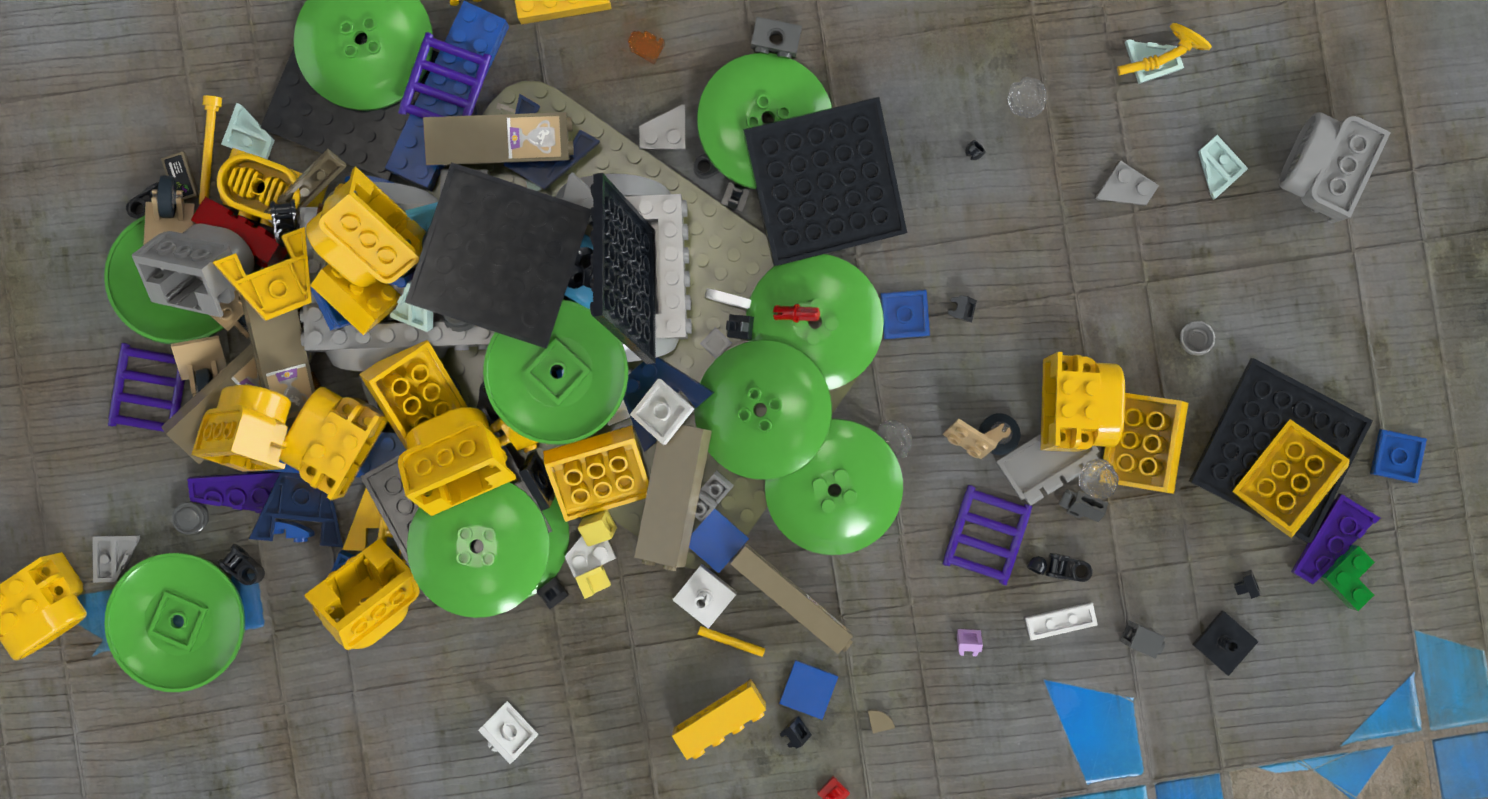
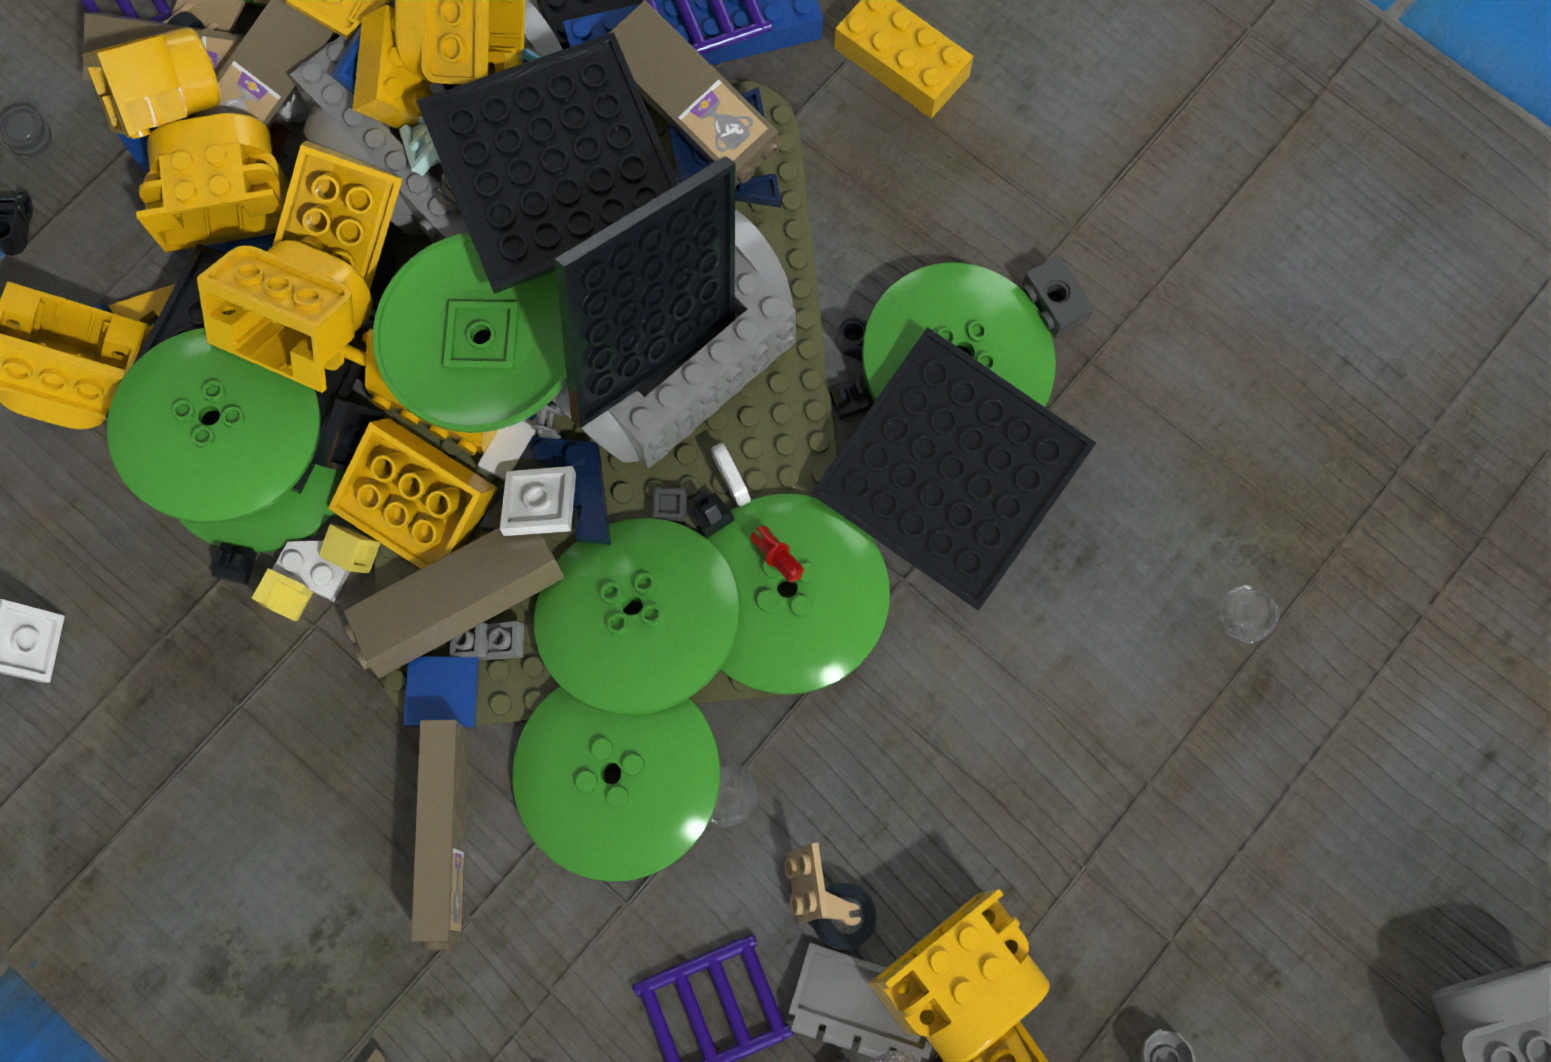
camera: 55 degrees right, 15 degrees down
dark purple wing [187,471,280,513] -> none
dark blue wing [248,472,343,548] -> none
blue slope [274,519,315,542] -> none
clear orange brick [628,31,665,64] -> none
light grey wing [639,105,686,150] -> none
yellow brick [672,679,766,760] -> none
white tile [673,564,737,629] -> none
yellow bar [697,626,765,657] -> none
blue tile [779,660,838,720] -> none
black tile [780,716,812,749] -> none
blue tile [880,290,930,339] -> none
black tile [948,295,977,323] -> none
black hinge [965,140,986,160] -> none
light grey wing [1095,161,1159,206] -> none
yellow dish [1117,23,1212,75] -> none
light aqua wing [1124,40,1184,84] -> none
light aqua wing [1198,135,1248,200] -> none

